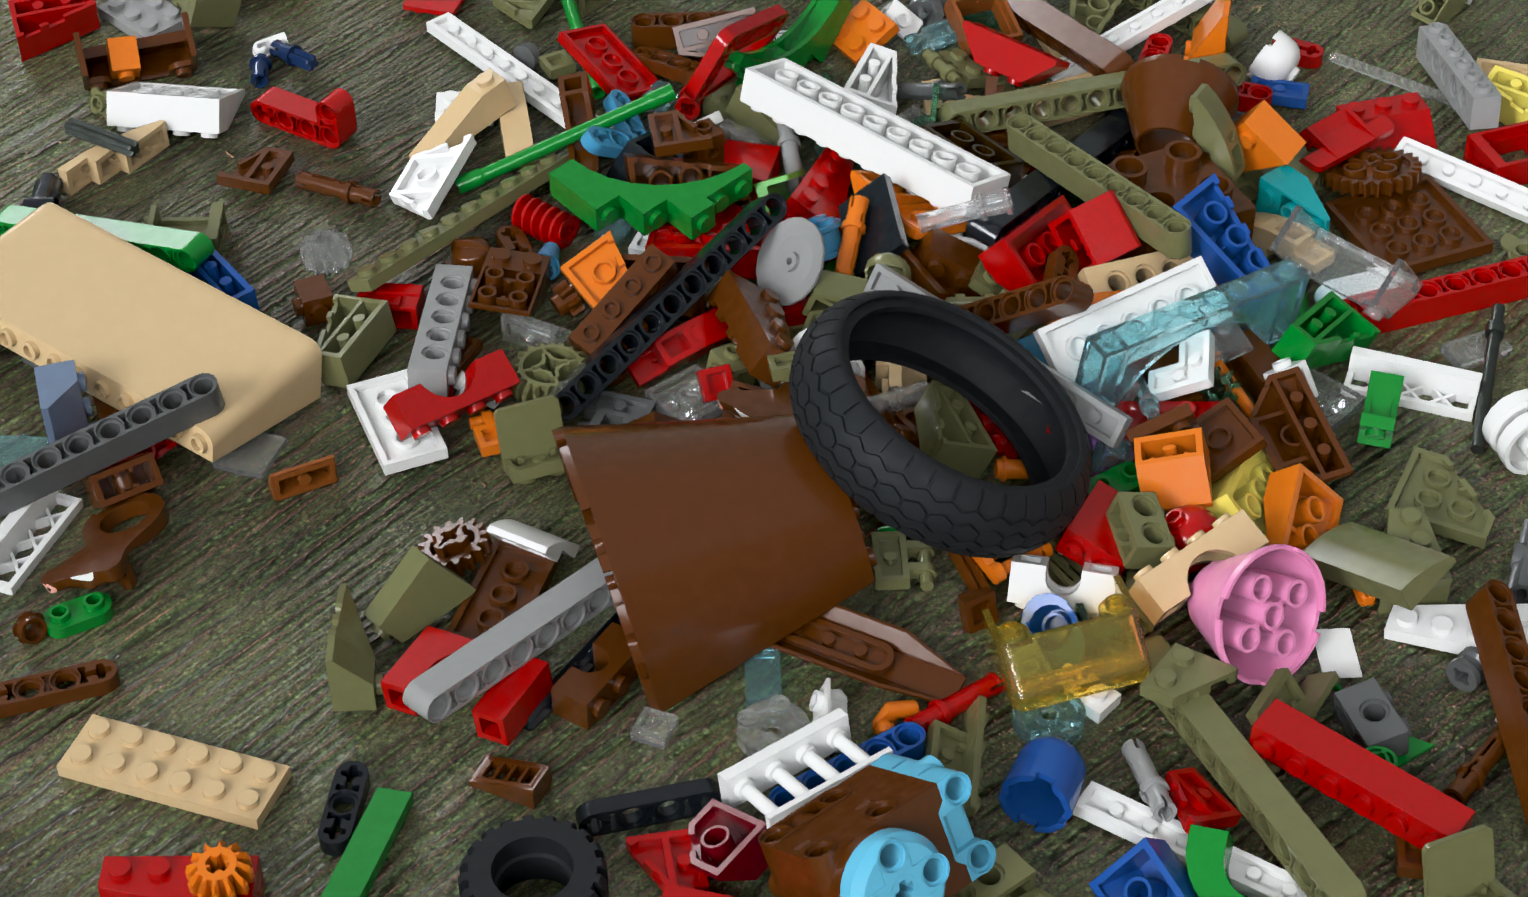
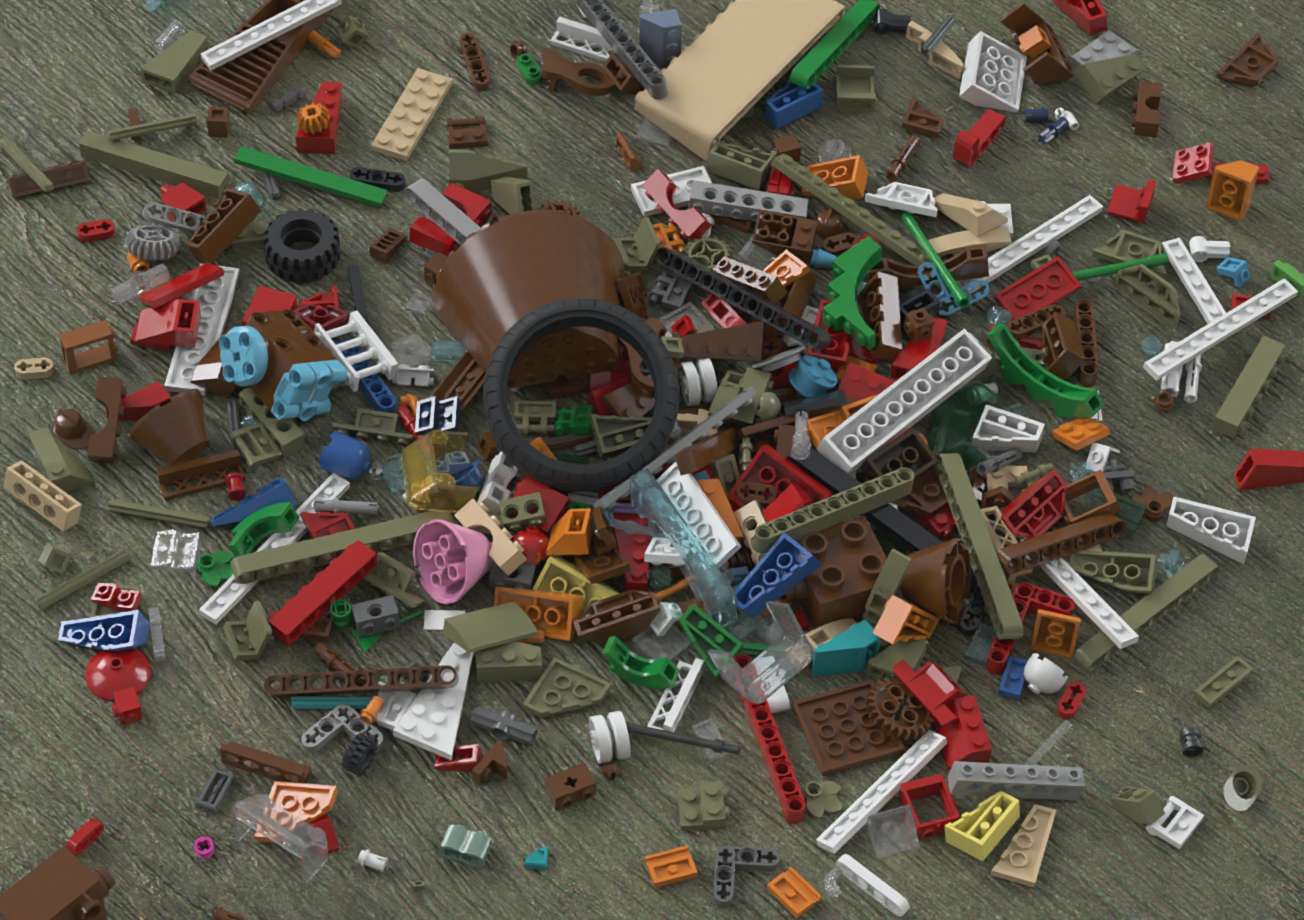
camera: 90 degrees right, 10 degrees up
reddish brown wing [647,110,713,157] -> none
red beam [684,4,789,102] -> none
bright green panel [754,169,806,212] -> none
orange pin [834,195,870,276] -> none
olive wing [1140,642,1238,709] -> none
none -> dark blue slope [415,396,461,436]
none -> reddish brown plate [446,116,488,149]
none -> orange slope [801,155,869,200]

